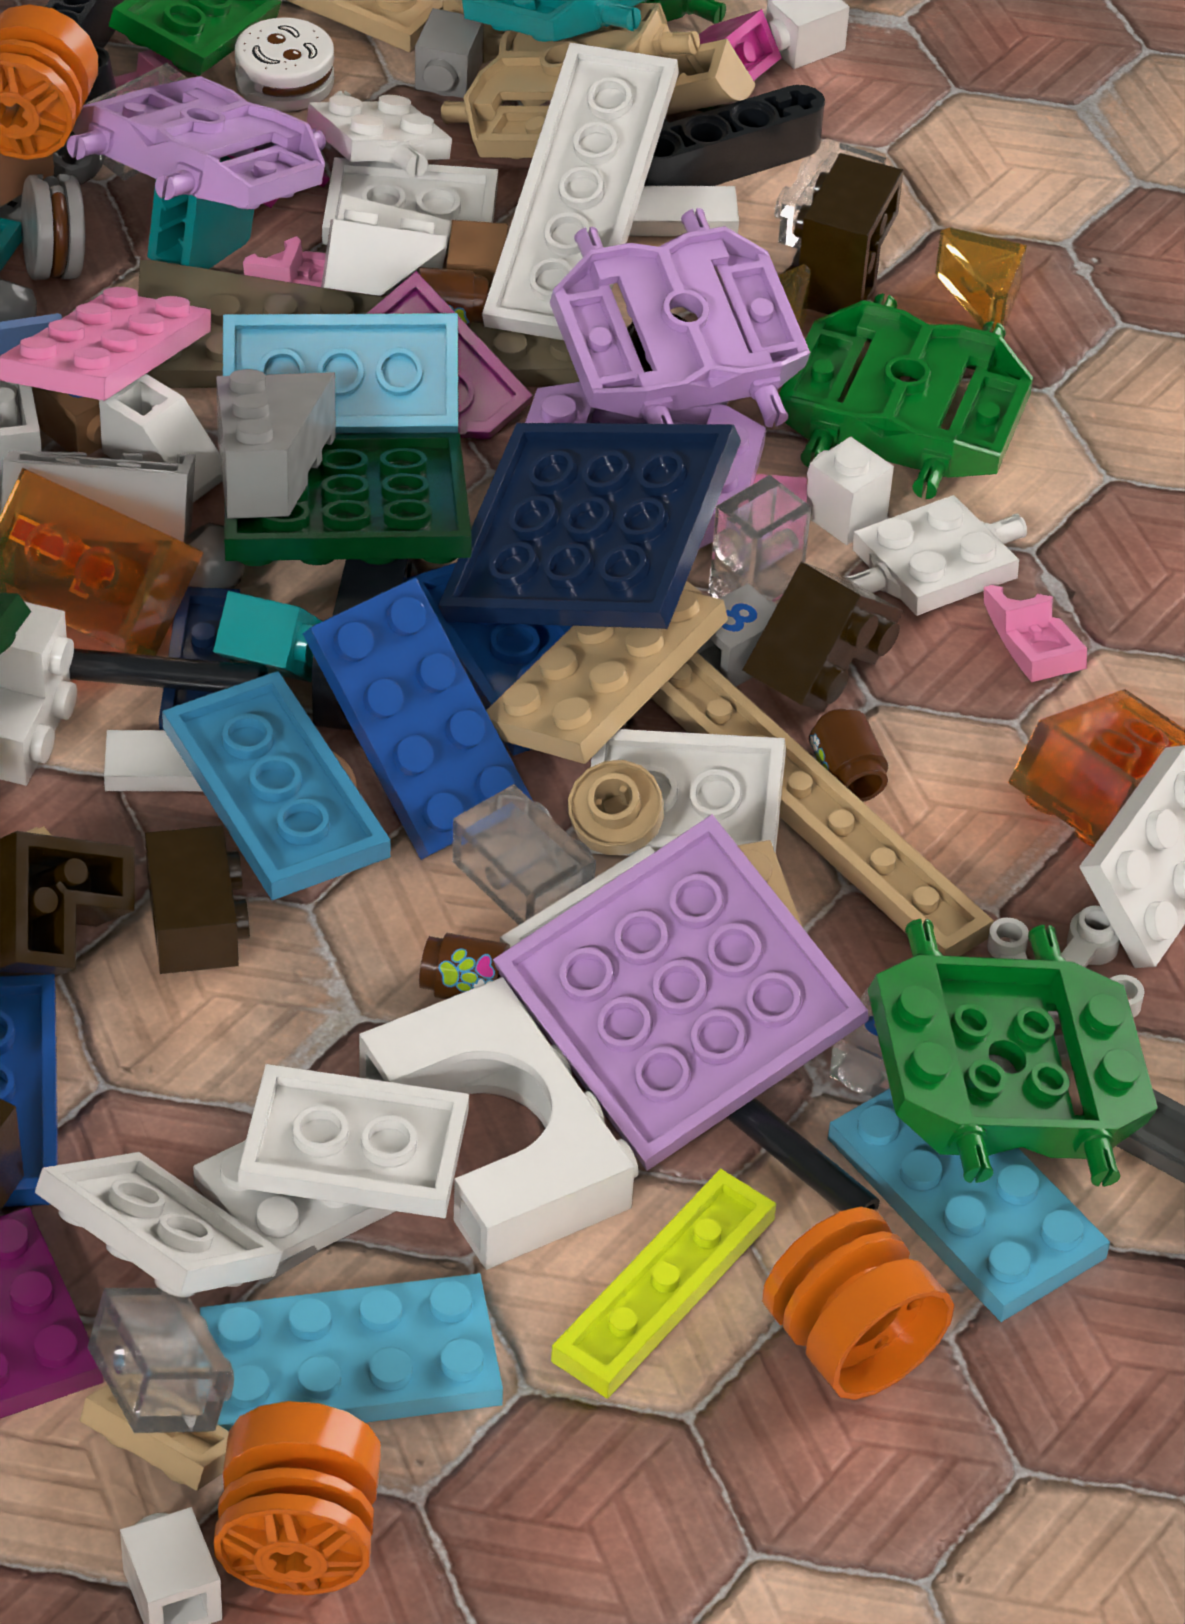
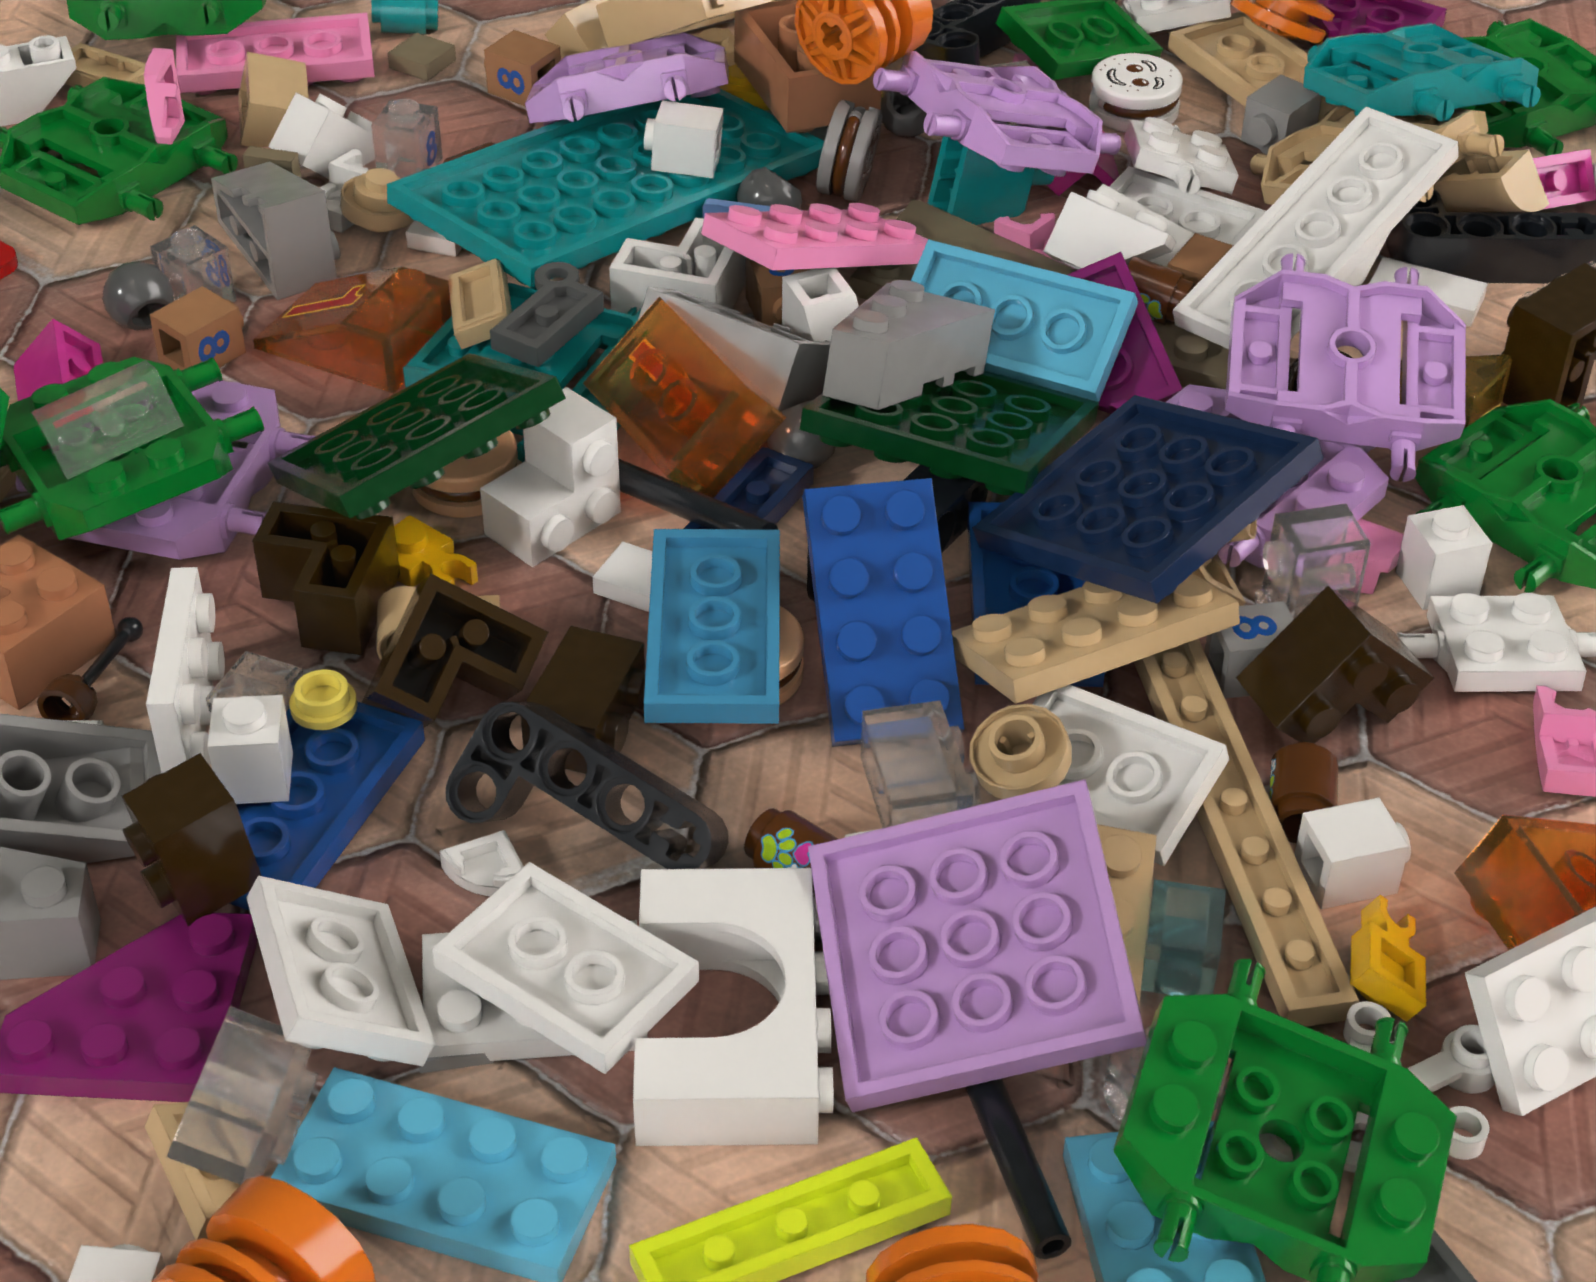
camera: 30 degrees right, 5 degrees down
teal brick [213,591,323,682] -> none
none -> white tile [440,830,524,896]
none -> black beam [445,702,729,869]
none -> clear light blue brick [1141,879,1226,996]
none -> white brick [1294,797,1411,909]
none -> yellow plate [1350,895,1426,1022]

